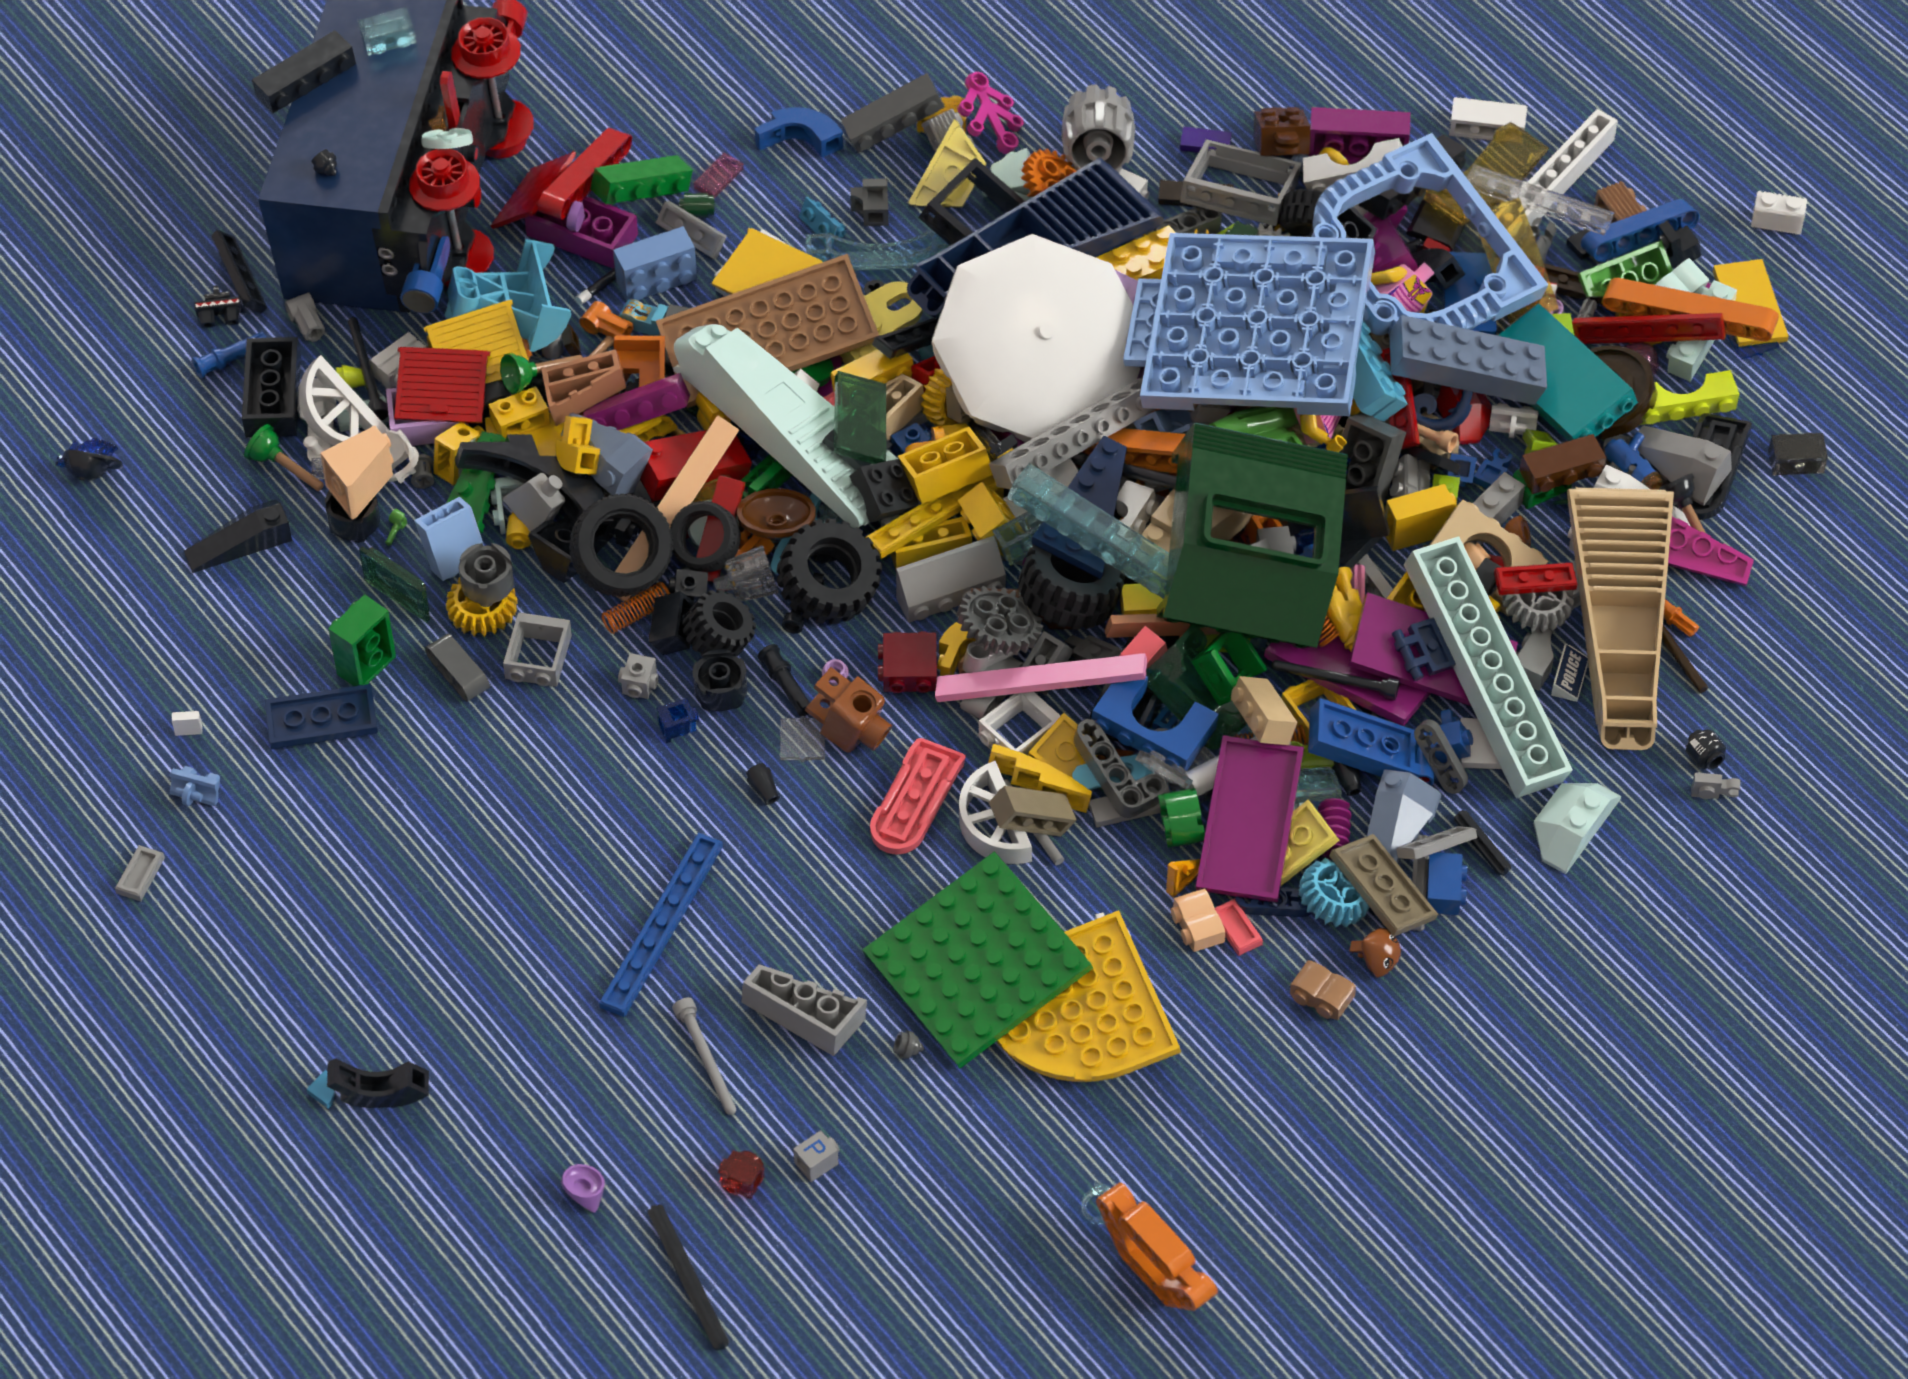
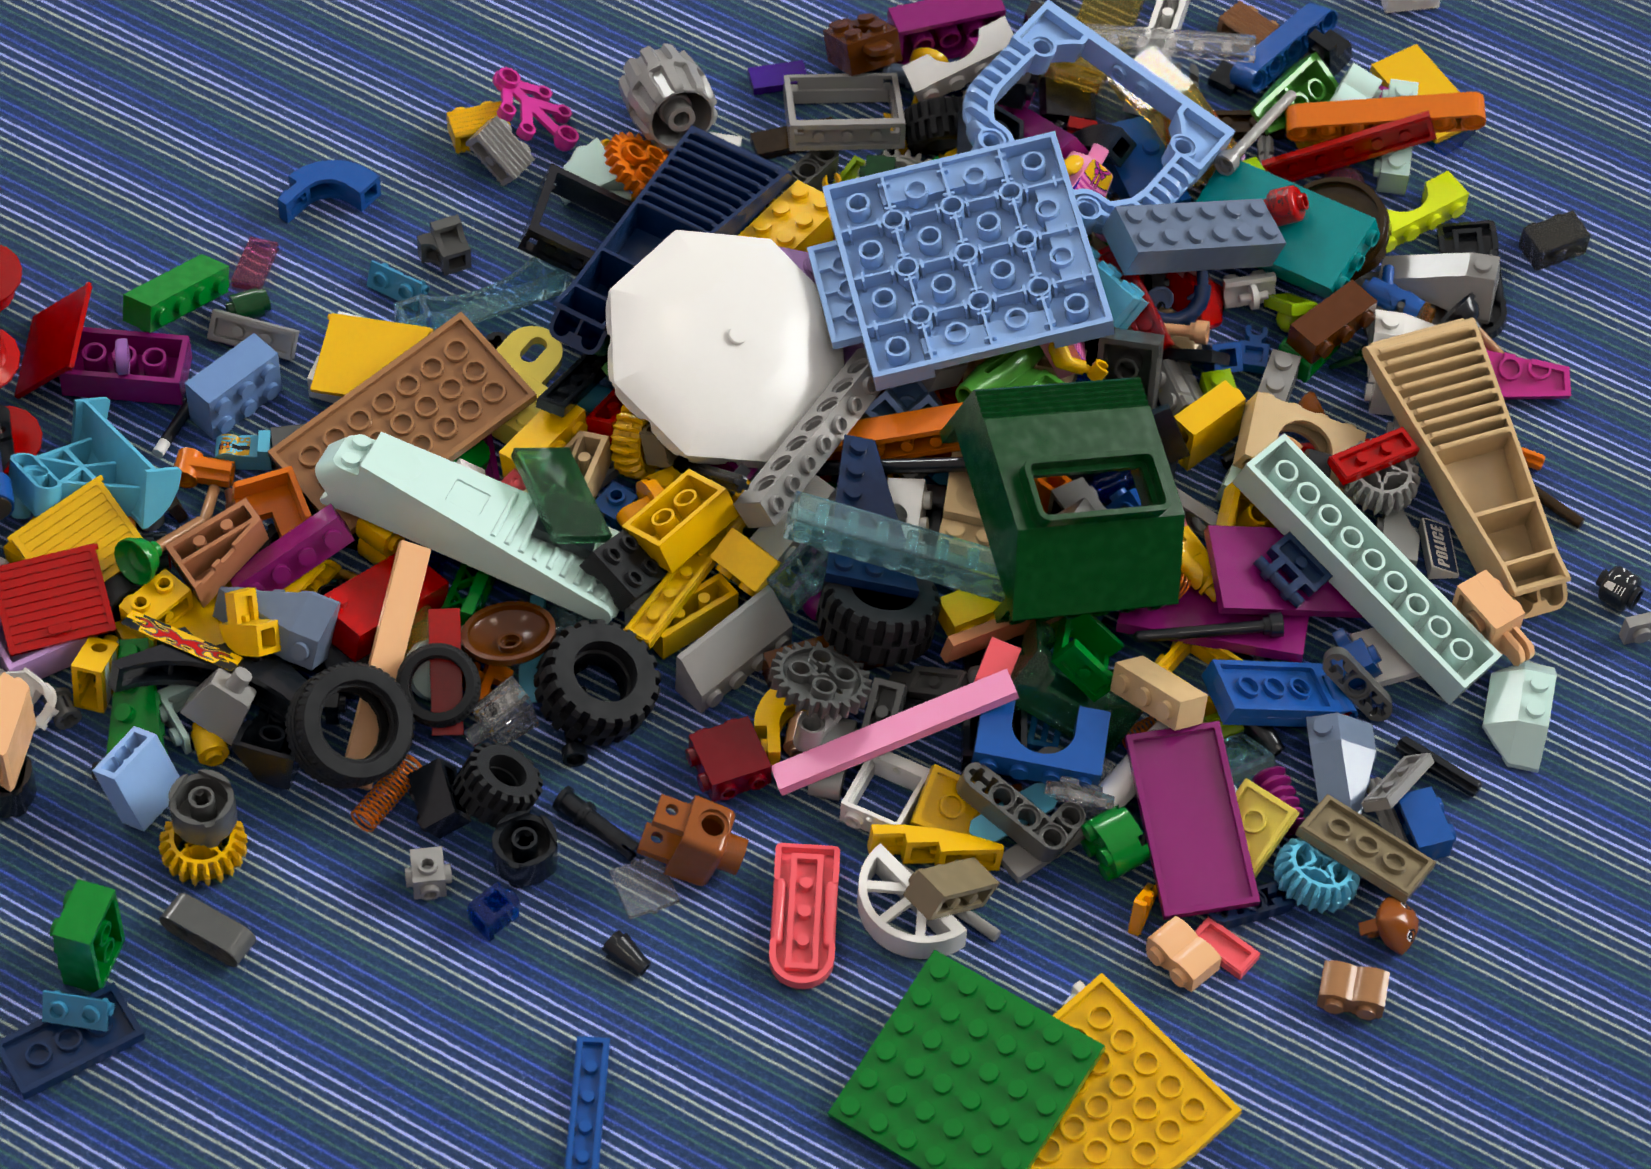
camera: 25 degrees left, 0 degrees up
clear green piece [359,546,430,623] -> none
bright green hand [385,509,407,545] -> none
light grey window [503,612,572,687] -> none
red beam [538,128,632,220] -> none
black brick [668,567,708,603] -> none
lavender plate [822,659,849,685] -> none
dark grey brick [841,73,945,153] -> none
light yellow wing [908,120,987,208] -> none
none -> dark azure hinge [42,990,115,1032]
none -> sticker [121,610,243,671]
none -> light grey piece [1214,90,1296,176]
none -> red head [1264,185,1309,226]
none -> light nougat brick [1452,570,1535,666]

